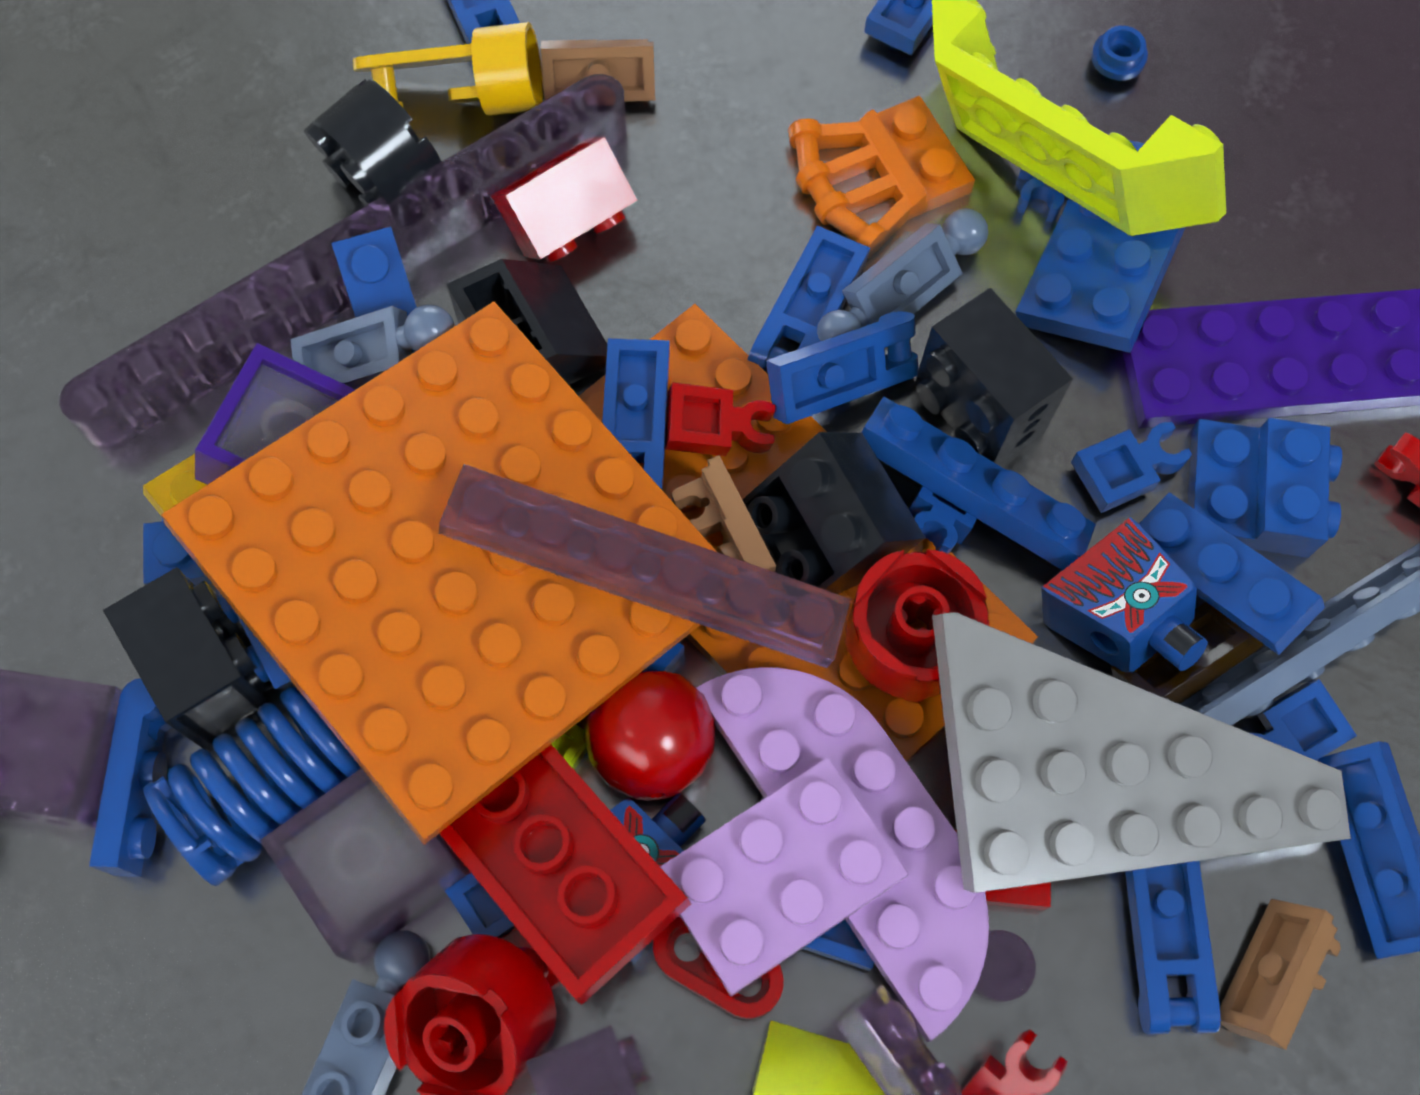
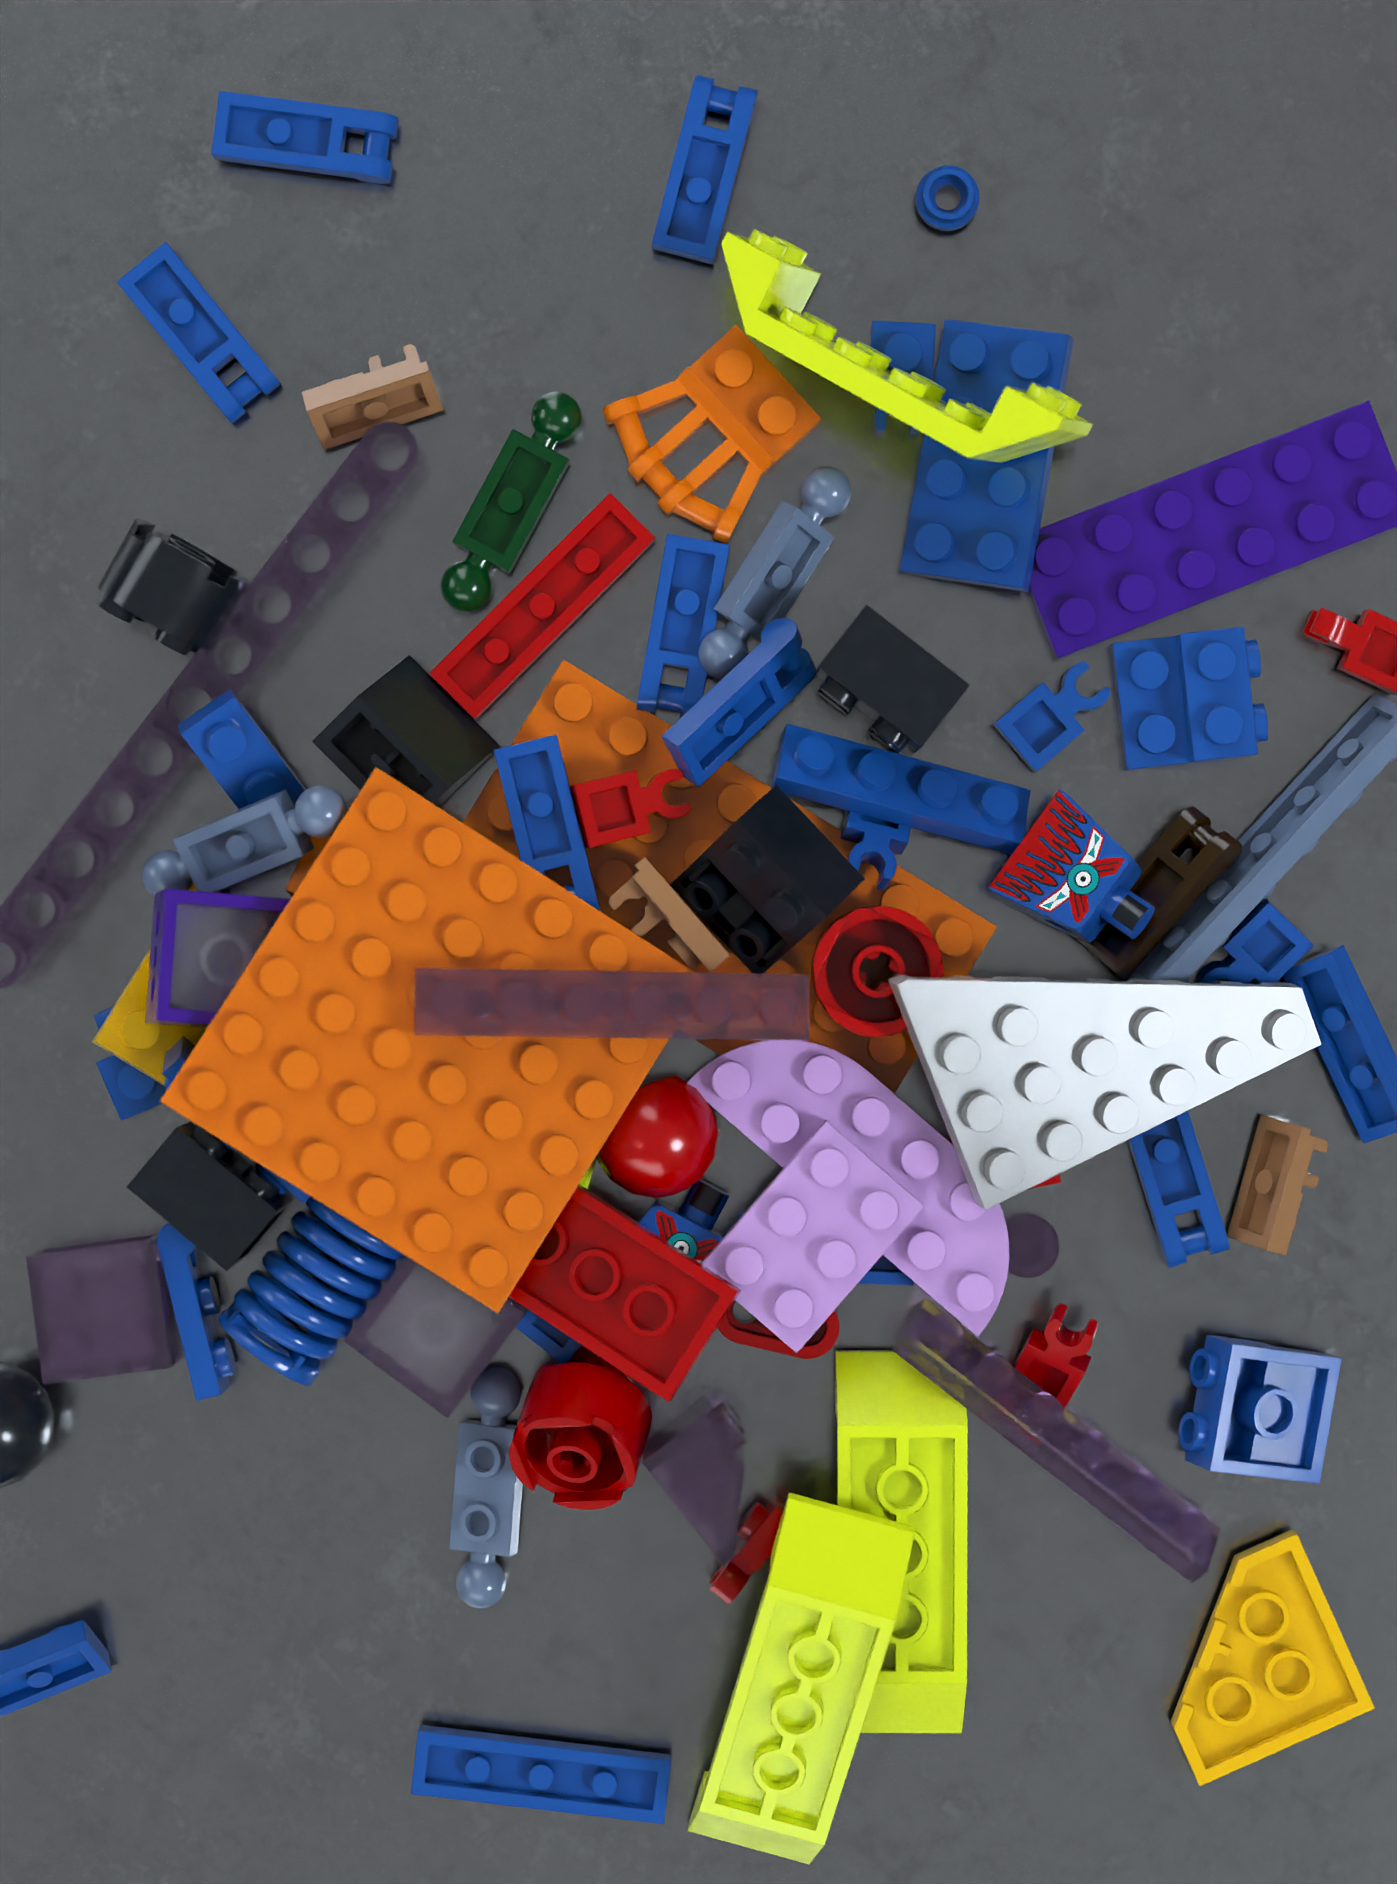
camera: 20 degrees left, 20 degrees up
yellow piece [352,22,544,116] -> none
brick [490,137,638,263] -> none
blue plate [1139,492,1325,655] -> none
none -> red plate [429,493,656,720]
none -> dark green plate [440,392,582,612]

